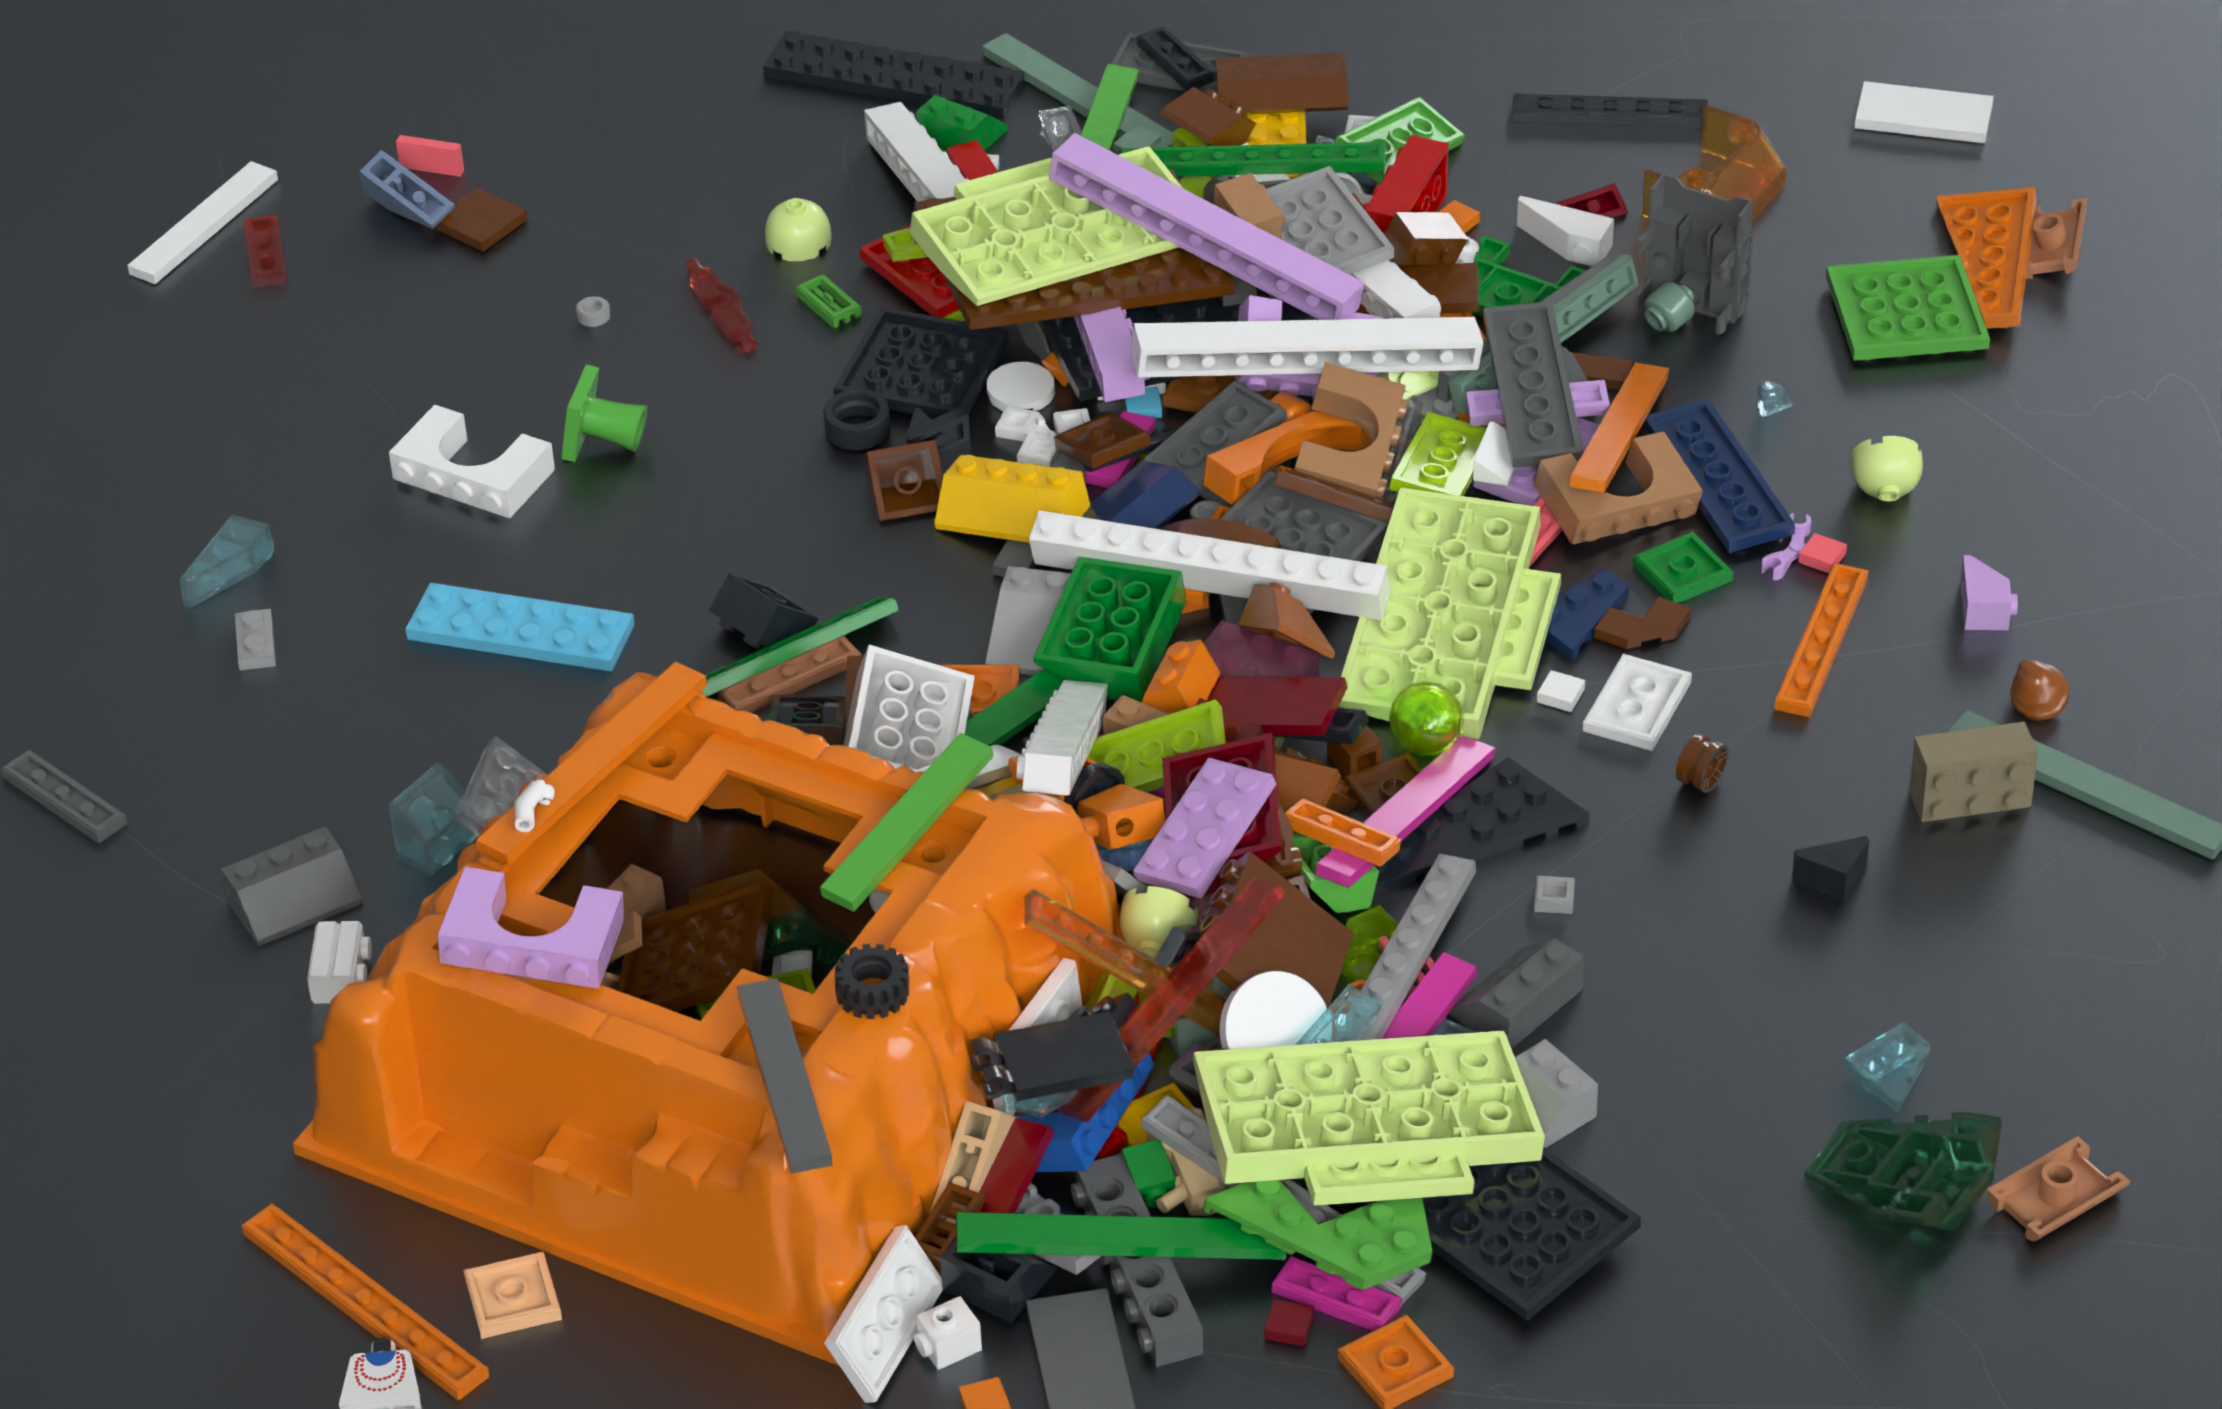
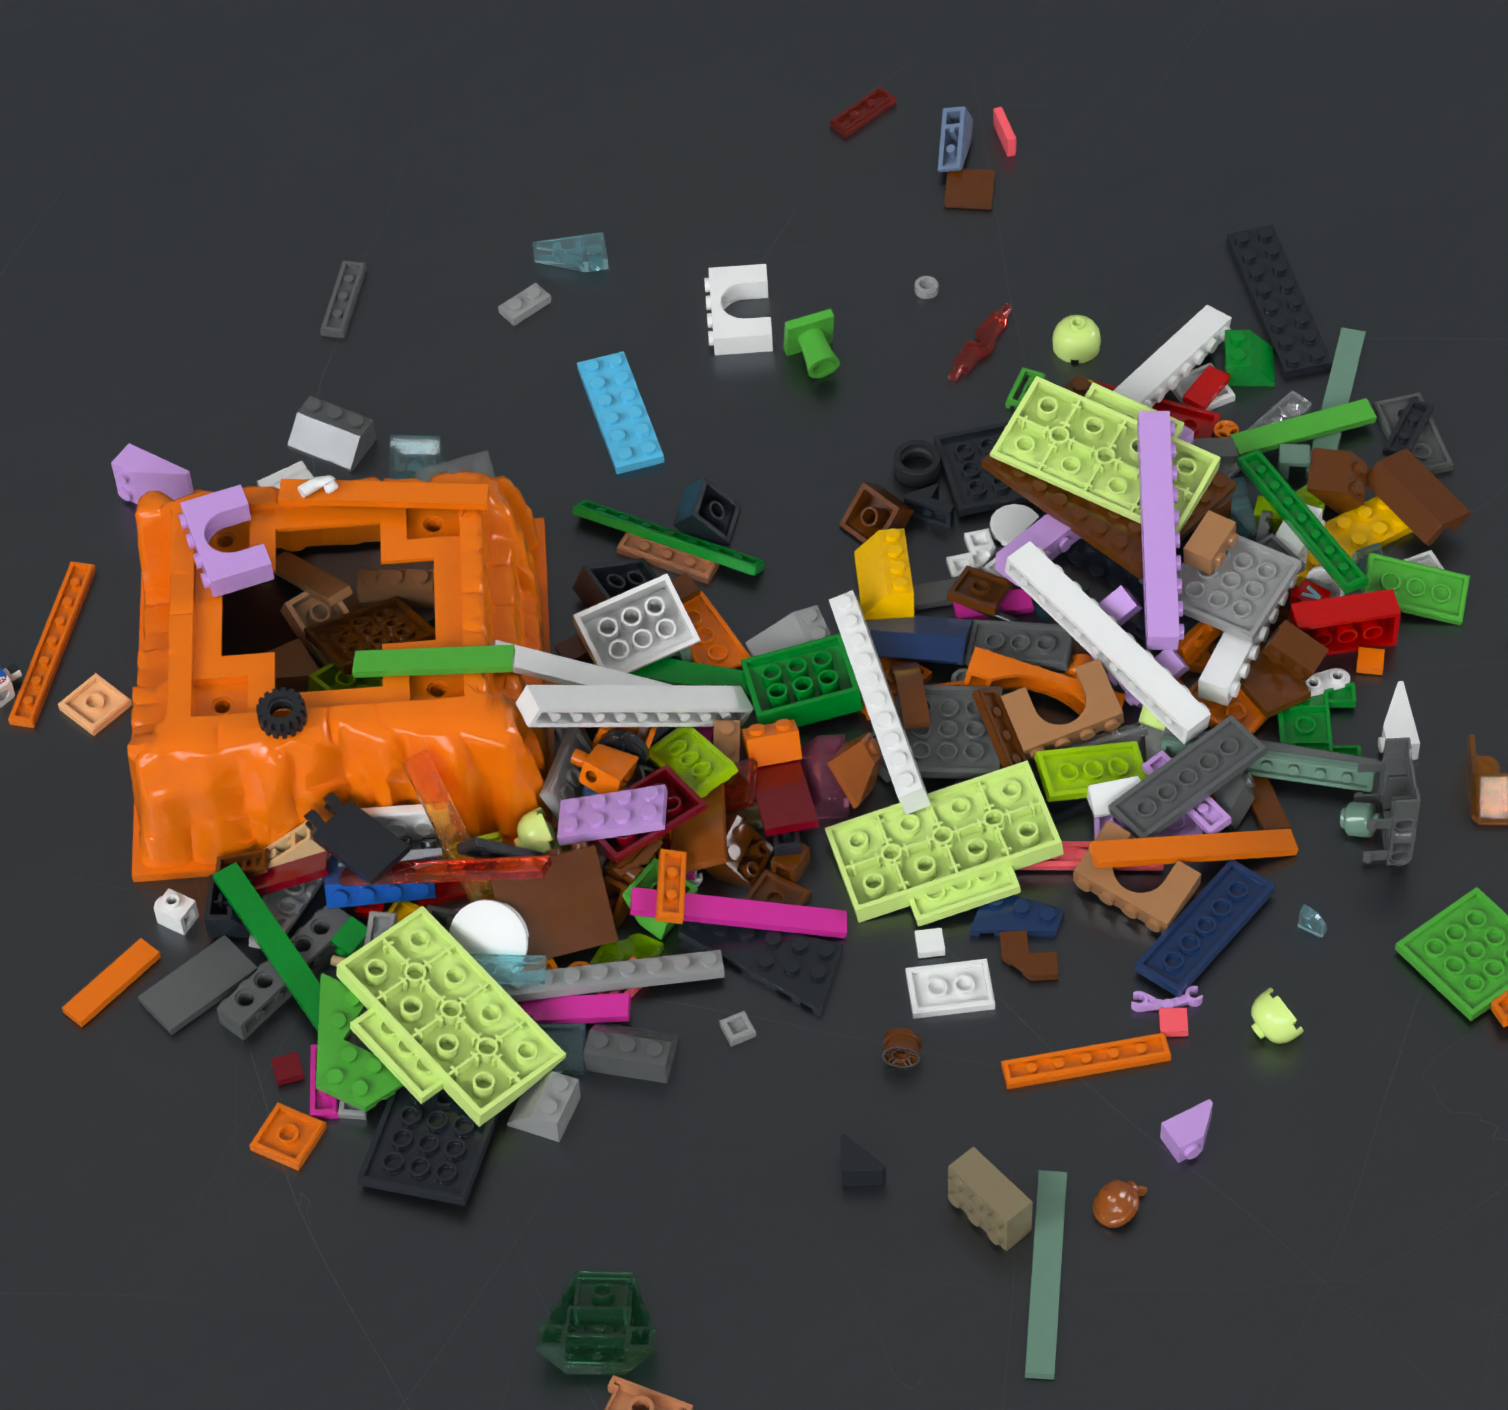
camera: 60 degrees right, 10 degrees up
white tile [127,161,278,284] -> none
dark grey tile [737,978,833,1174] -> none
white tile [824,1225,943,1403] -> none
clear neon green cylinder [1389,681,1465,756] -> none
dark red slope [1557,183,1629,218] -> none
green tile [1633,532,1733,603] -> none
clear light blue wing [1844,1022,1931,1112] -> none
none -> lavender slope [111,443,194,504]

